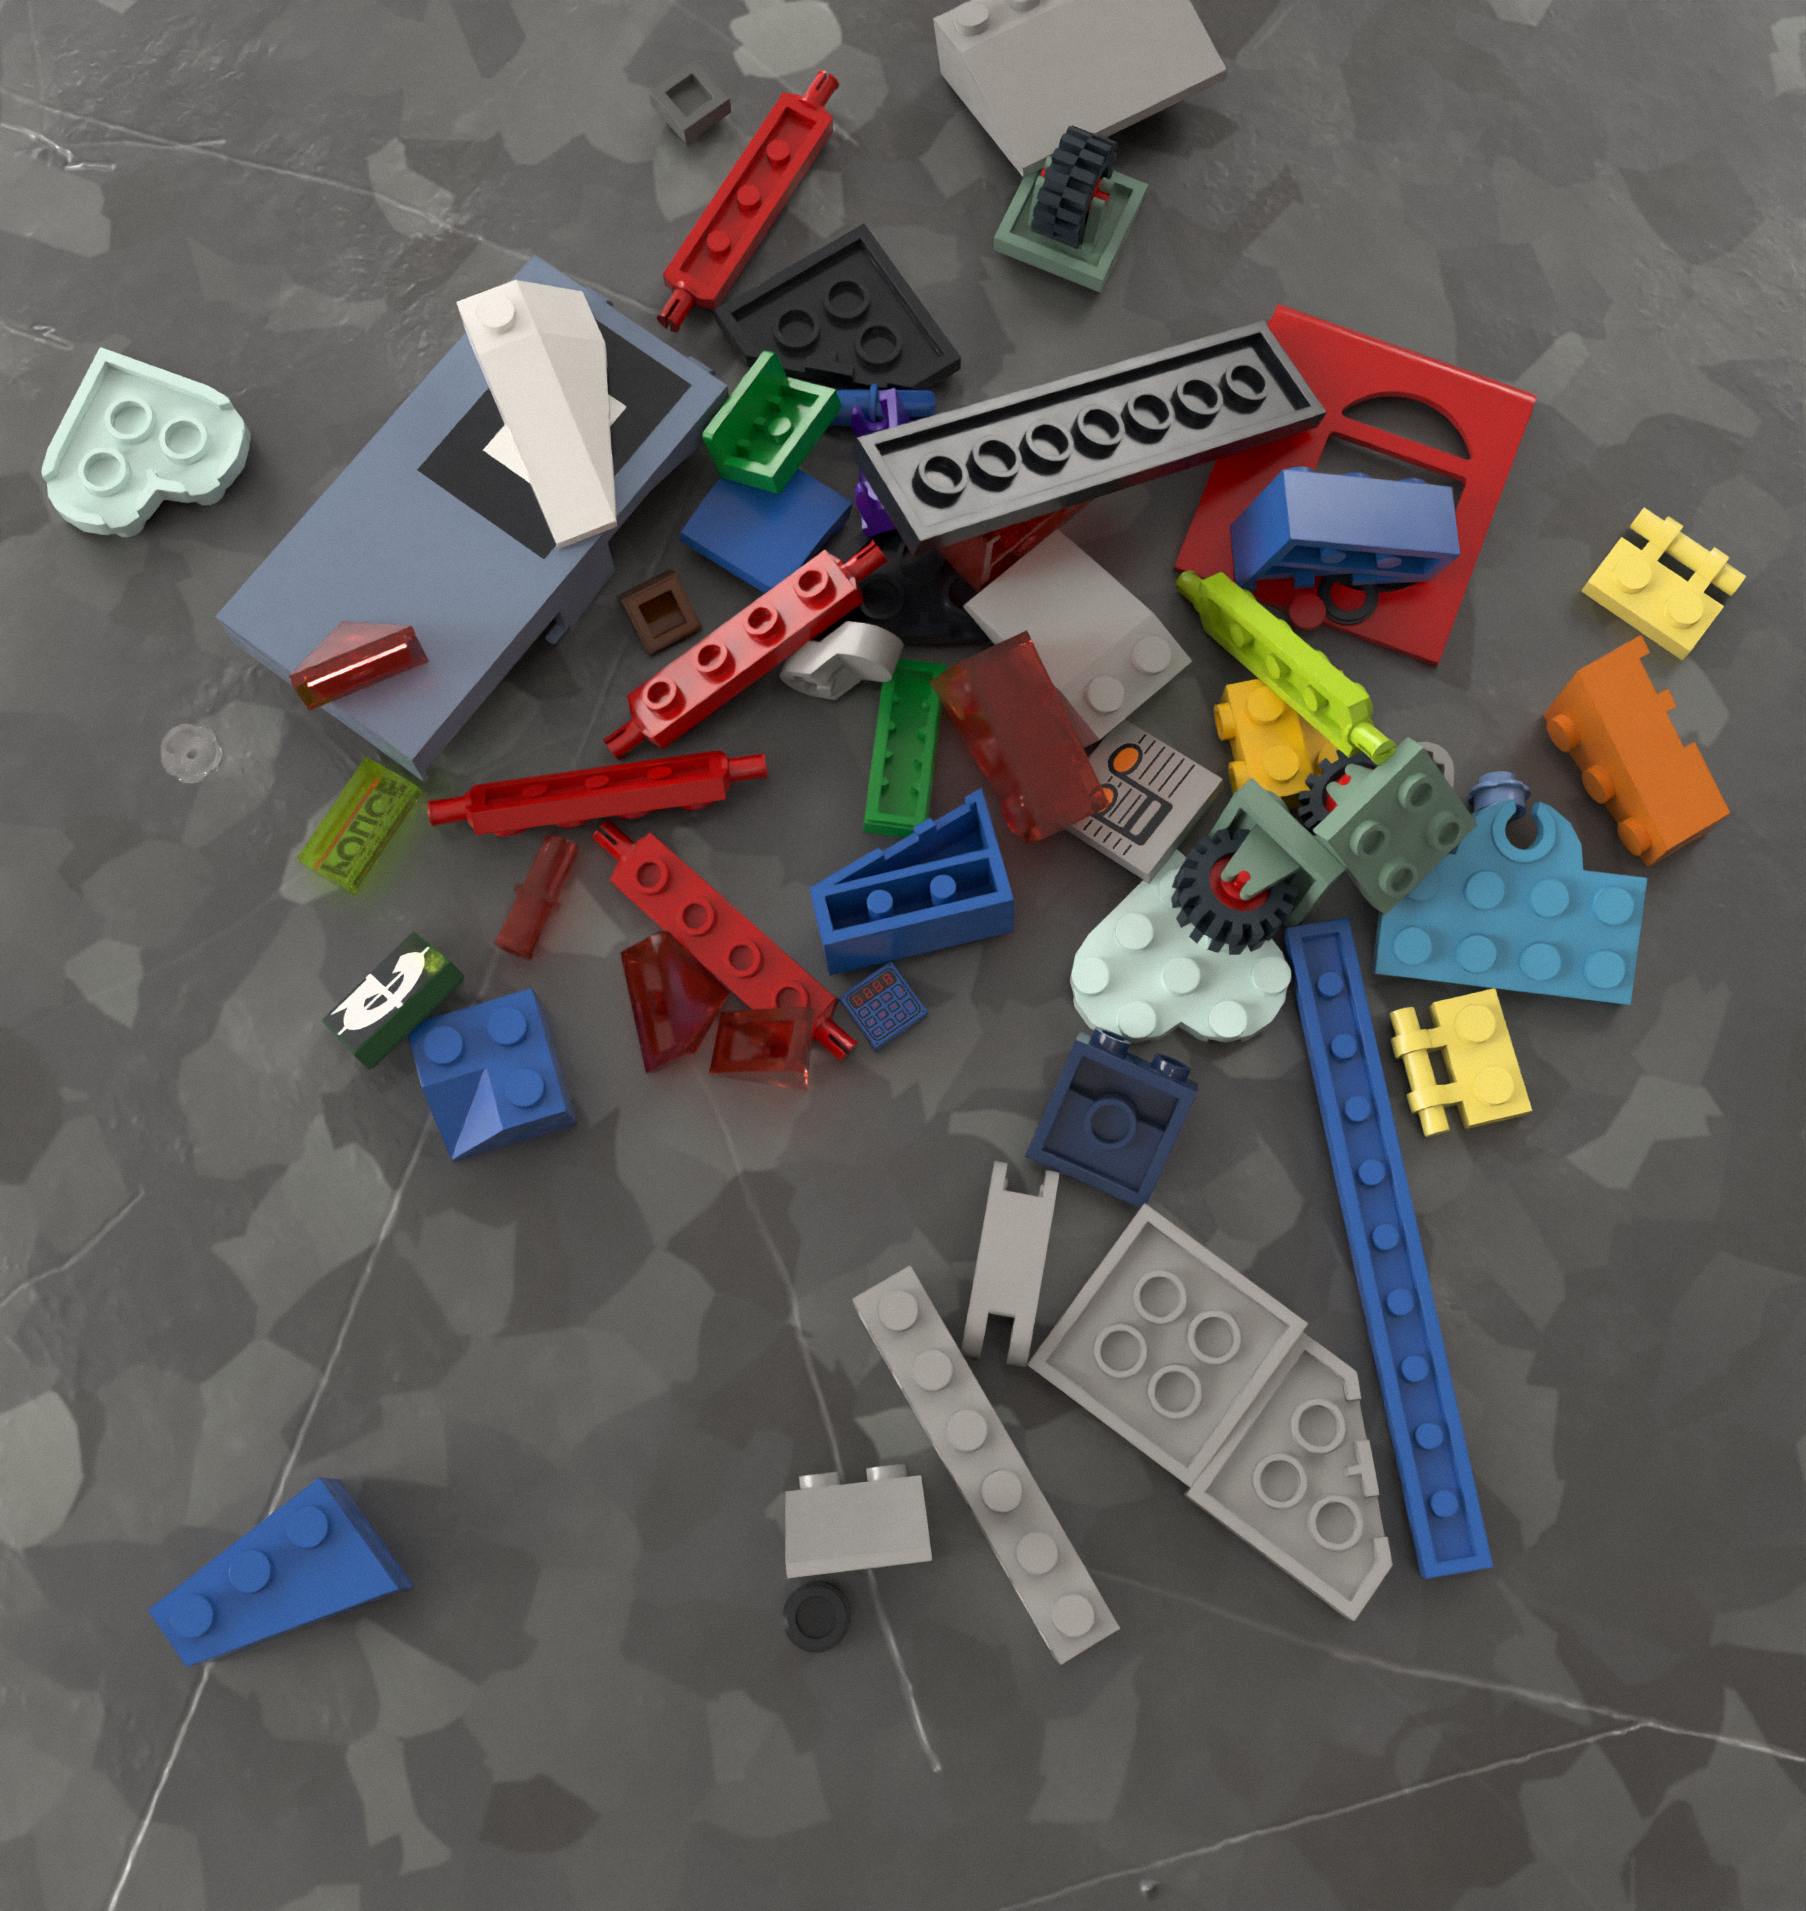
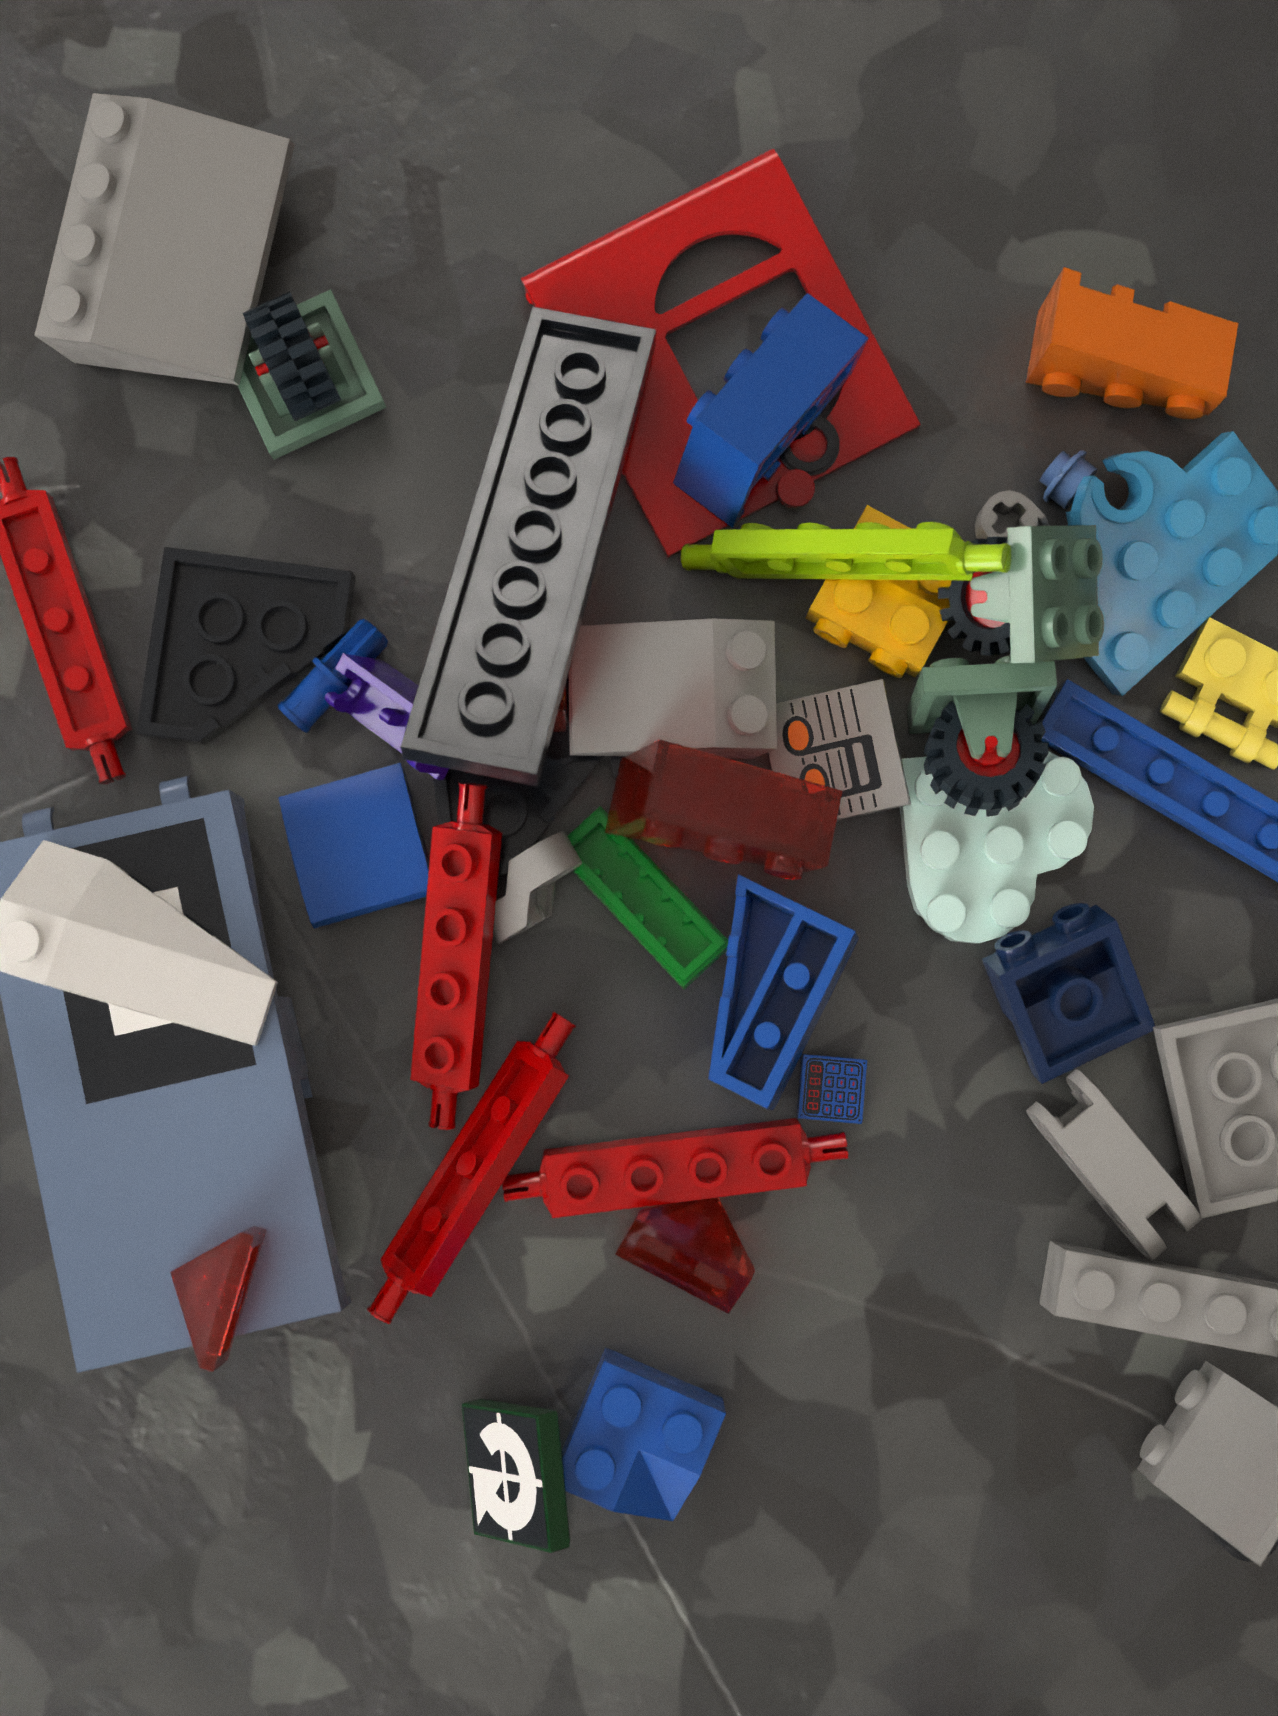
camera: 50 degrees left, 10 degrees up
clear plate [161,724,223,784] -> none
clear neon green tile [296,757,422,895] -> none
clear red axle [494,835,579,960] -> none
reddish brown slope [616,570,703,655] -> none
green bracket [702,350,842,494] -> none
clear red slope [709,1006,815,1091] -> none
light yellow plate [1581,507,1746,661] -> none

